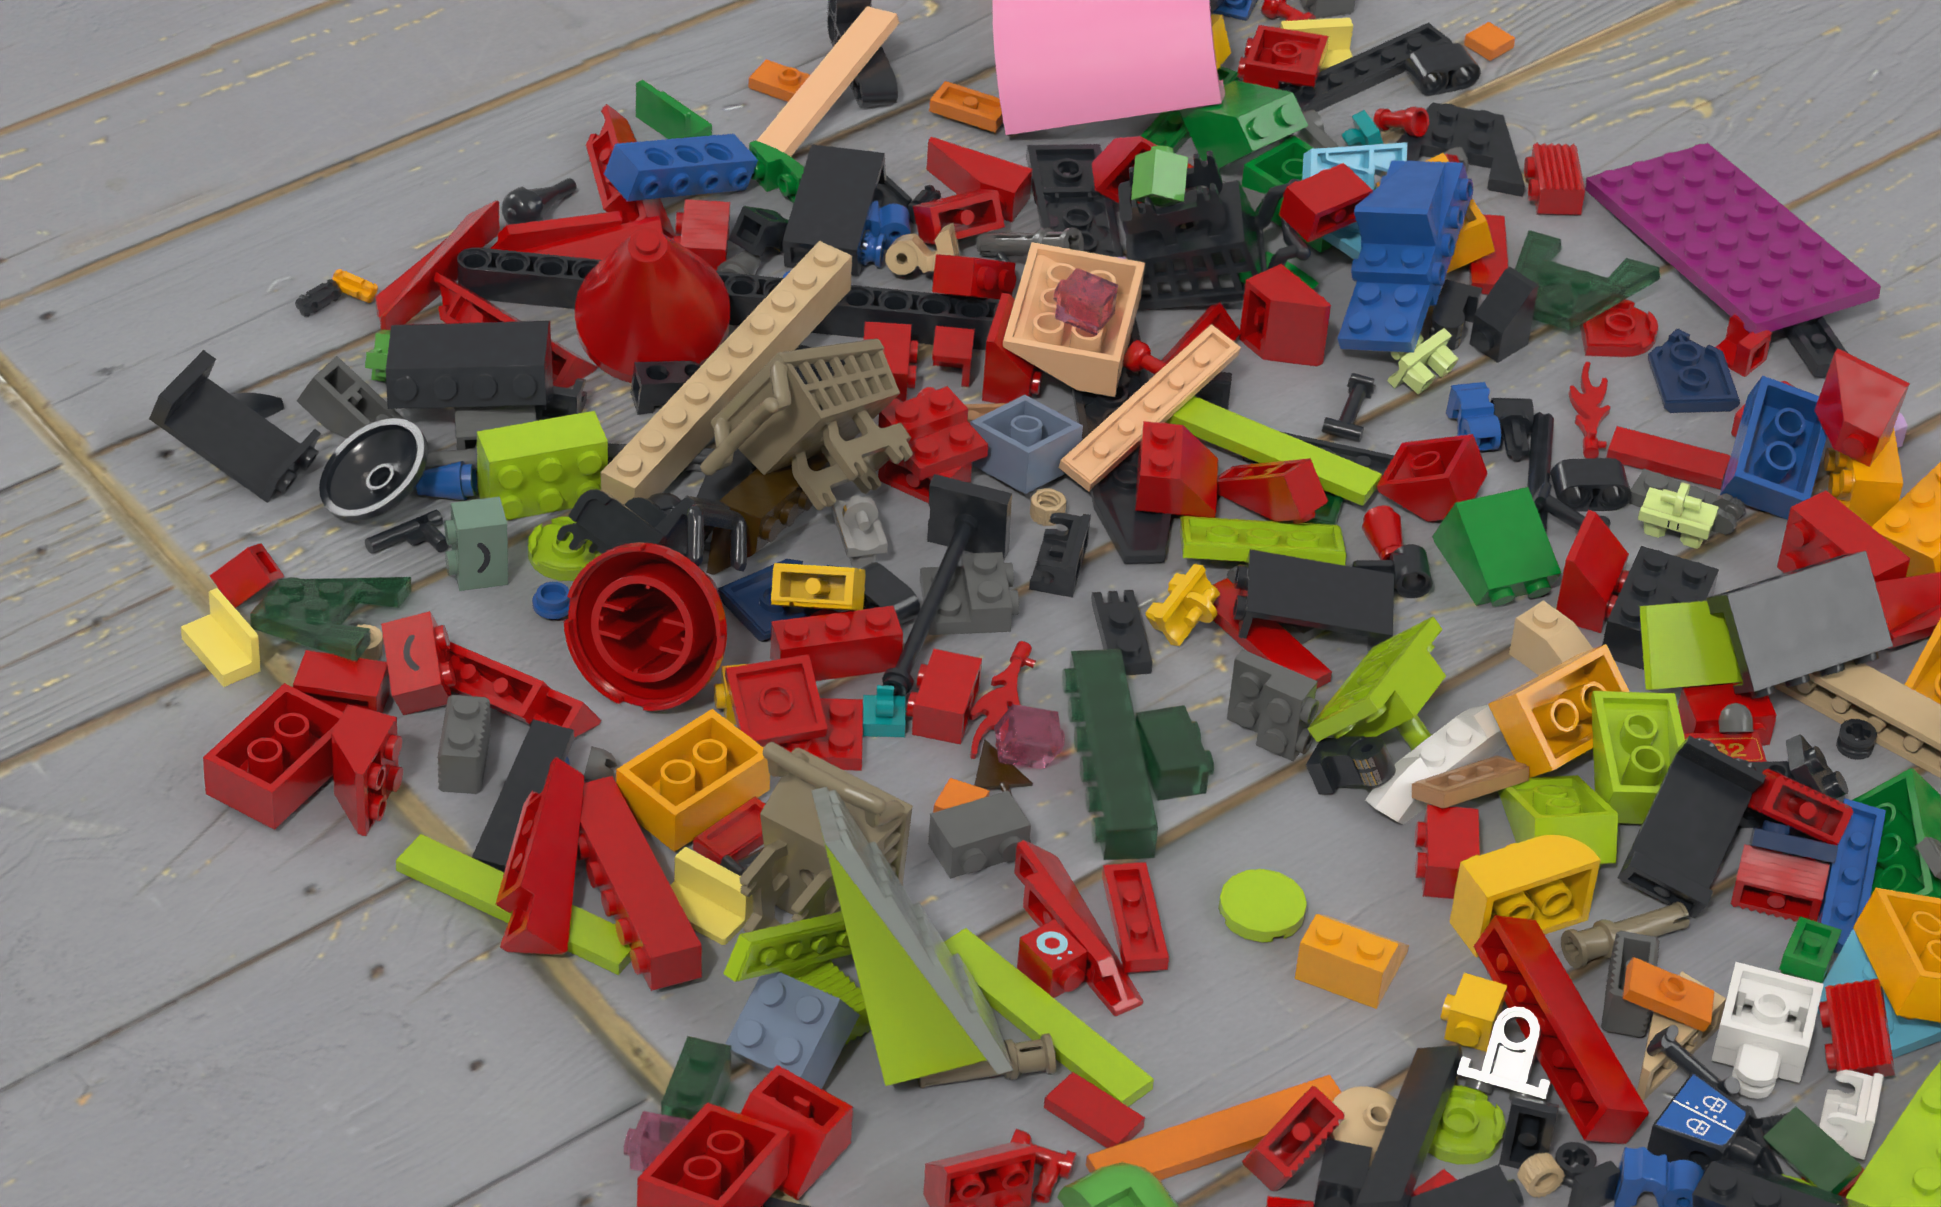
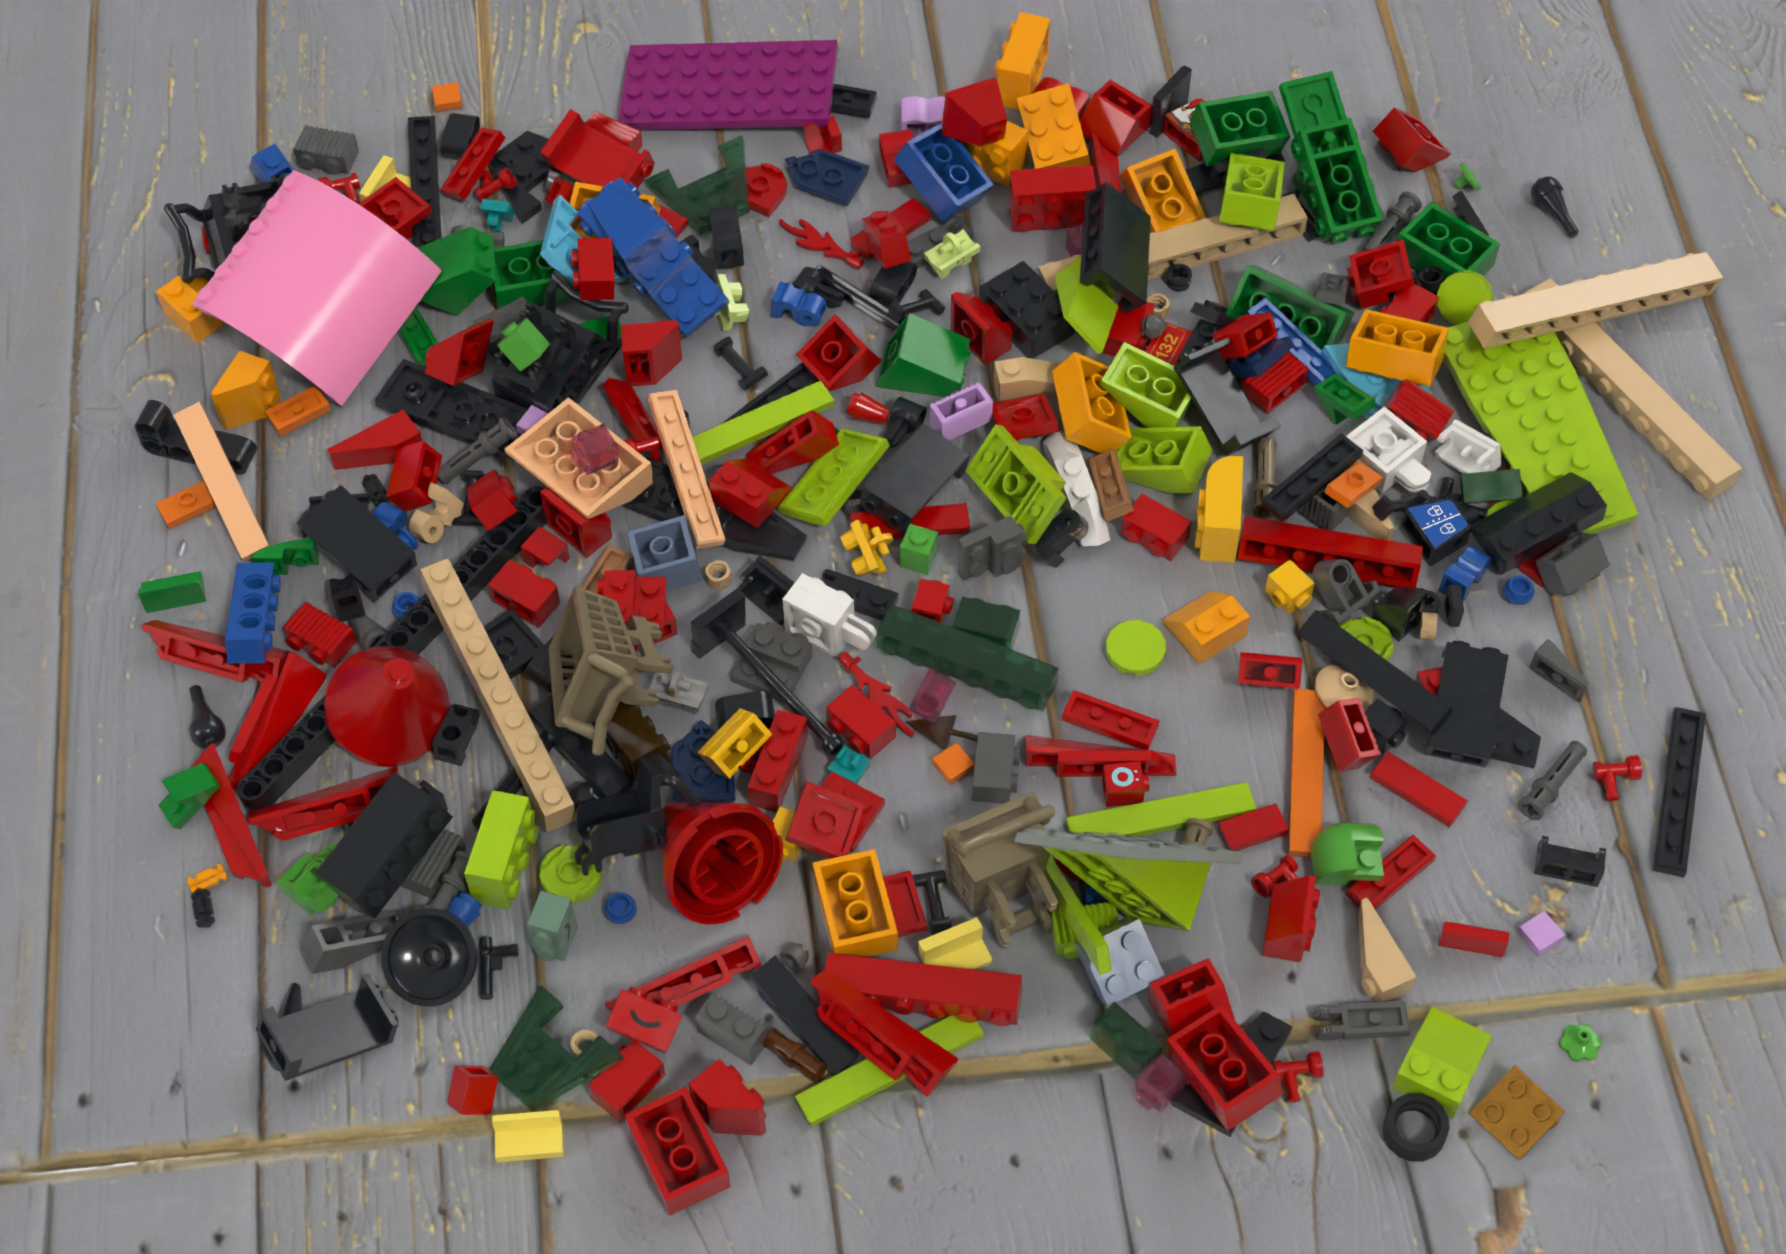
camera: 55 degrees left, 15 degrees up
none -> green slope [159,763,220,829]
none -> light orange slope [211,350,281,429]
none -> red plate [440,127,506,201]
none -> red panel [540,109,655,190]
none -> reddish brown pin [763,1028,827,1082]
none -> white brick [783,573,877,658]
none -> red brick [862,211,911,269]
none -> bright green brick [900,524,938,575]
none -> red brick [912,579,954,630]
none -> lavender brick [930,382,993,440]
none -> red plate [992,393,1059,441]
none -> tan axle [1147,293,1170,320]
none -> red brick [1238,652,1303,690]
none -> black tile [1261,433,1364,523]

